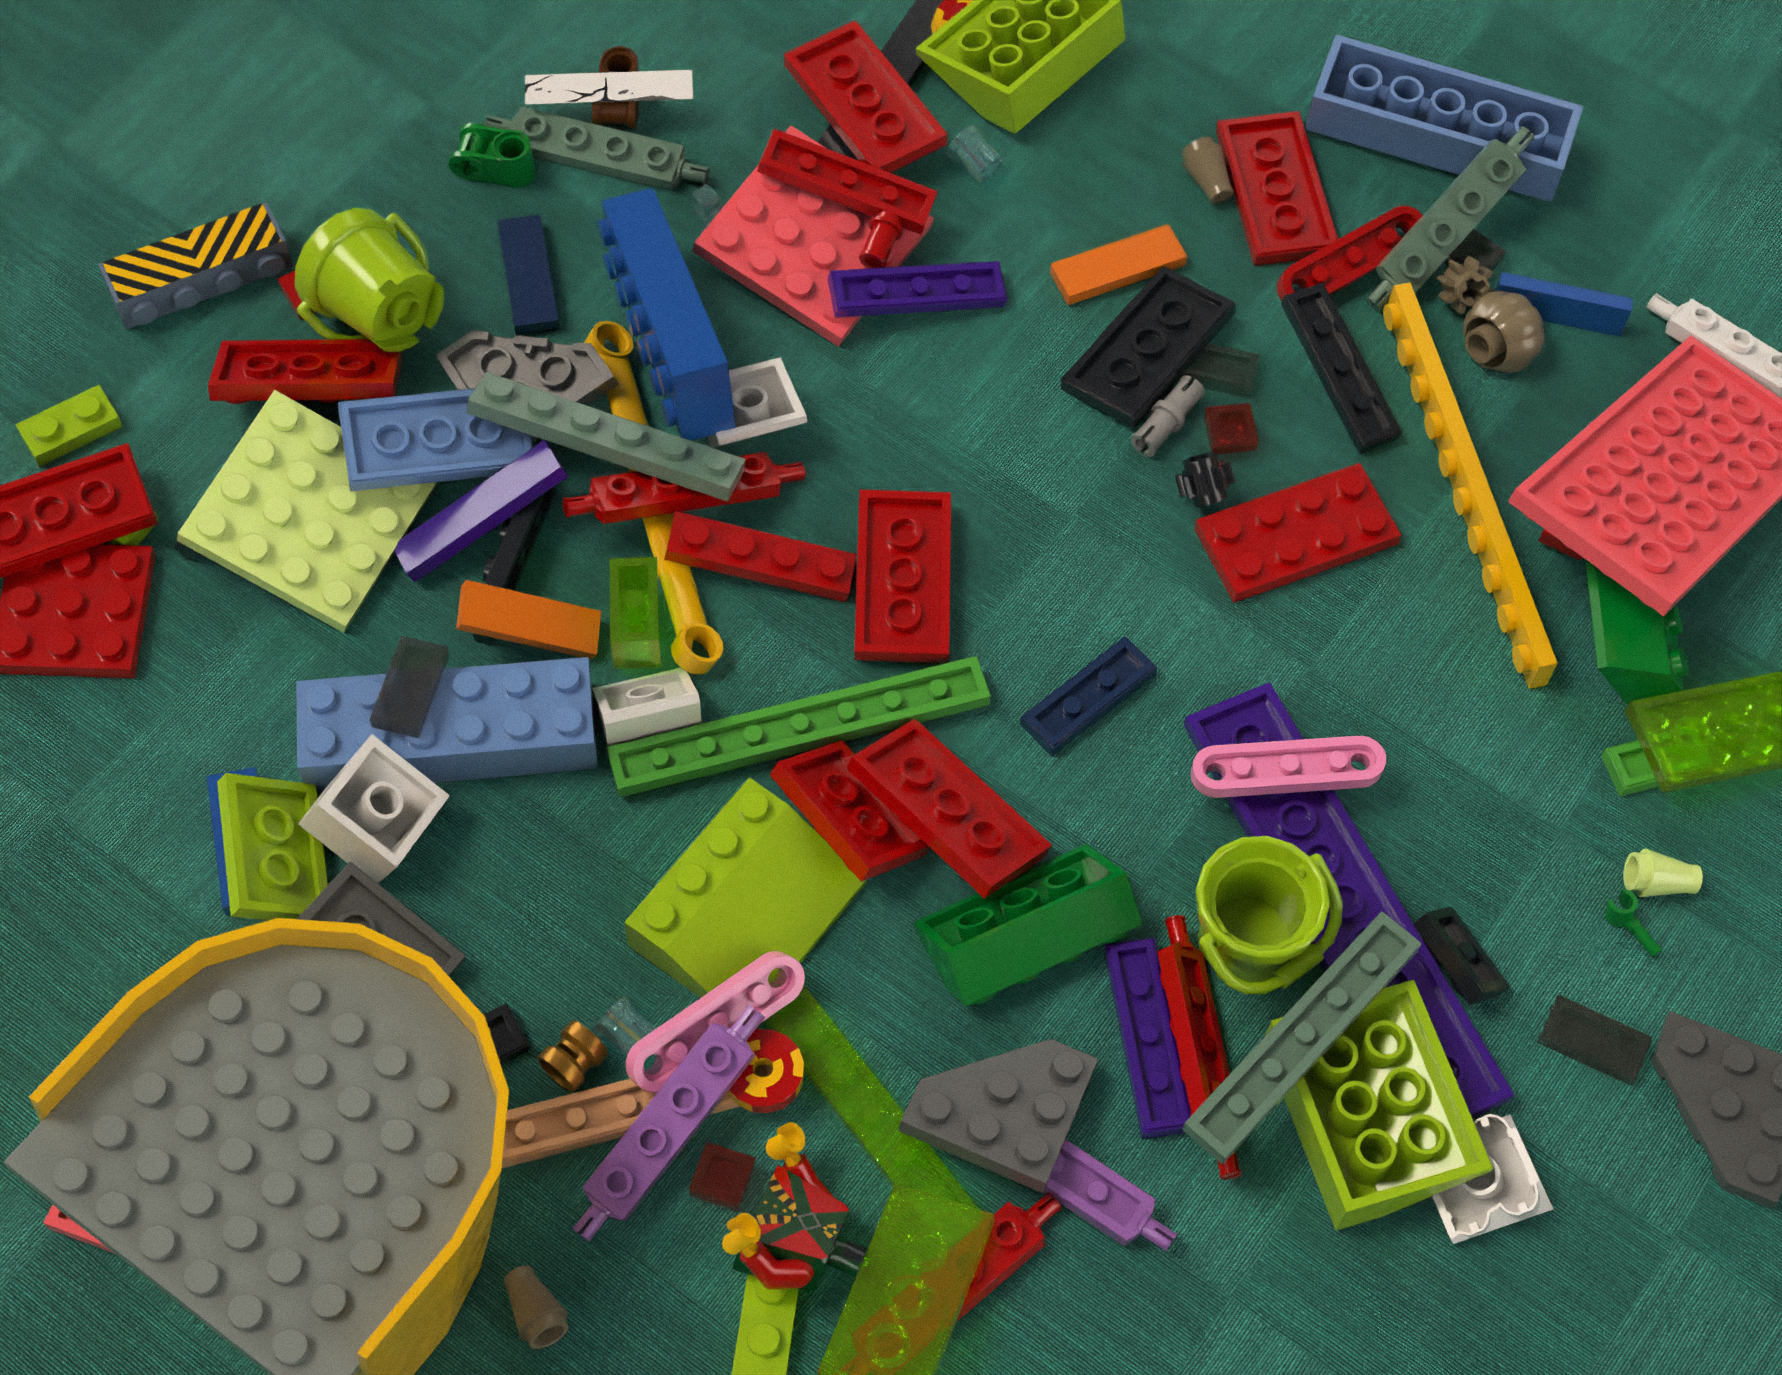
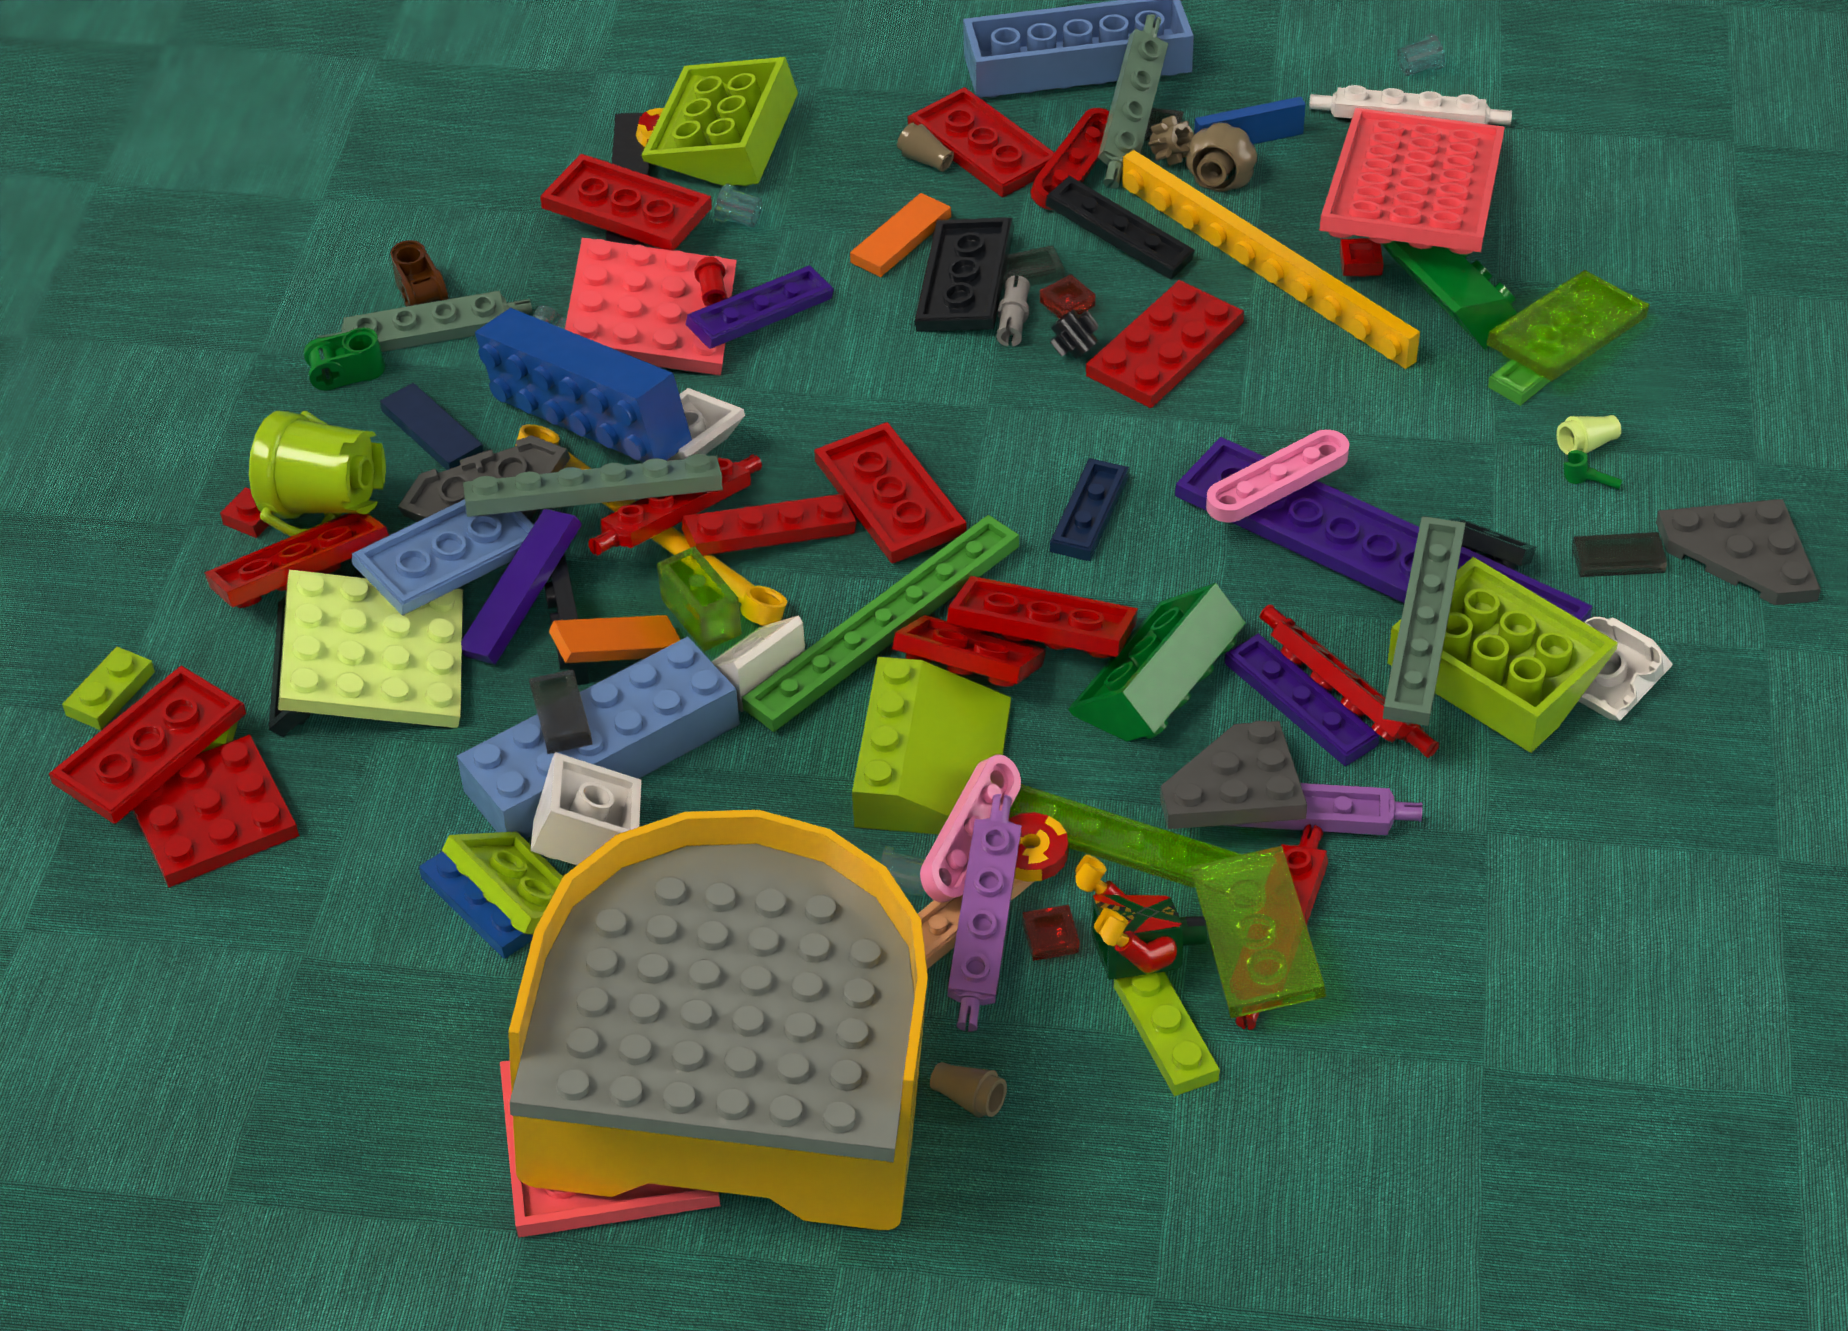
camera: 25 degrees left, 15 degrees down
brick [98,202,293,330] -> none
white sticker [525,70,693,105] -> none
red plate [757,128,938,235] -> none
lime piece [1196,836,1343,995] -> none

